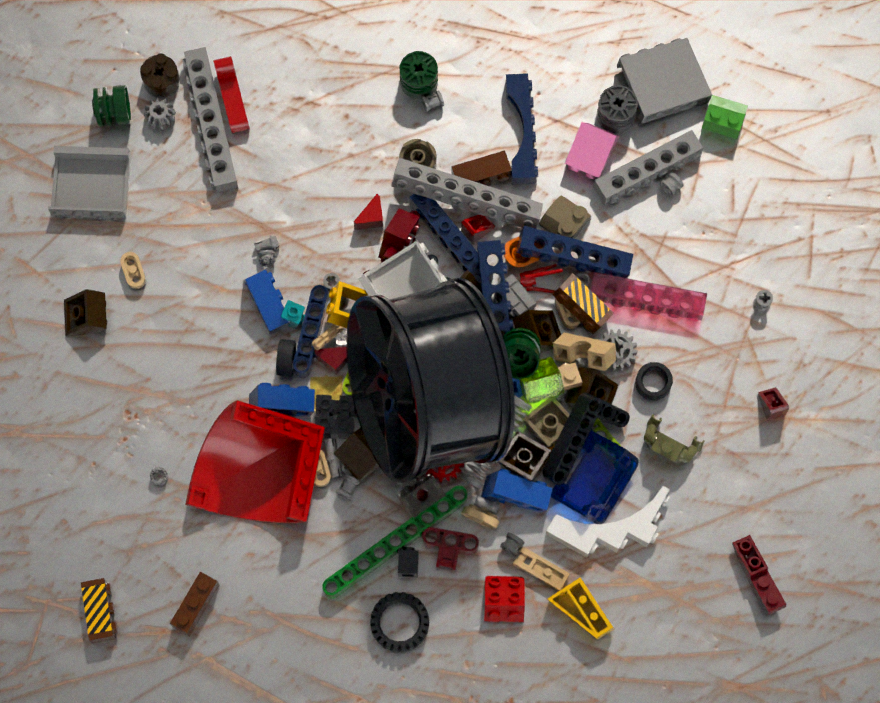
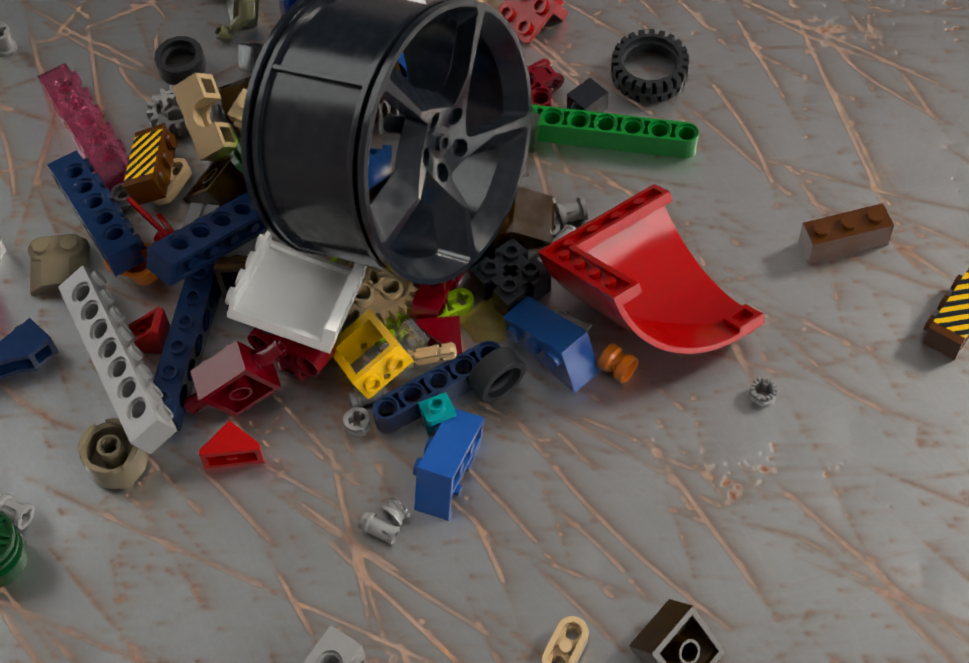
camera: 130 degrees left, 15 degrees down
reddish brown brick [451,150,512,186] -> none

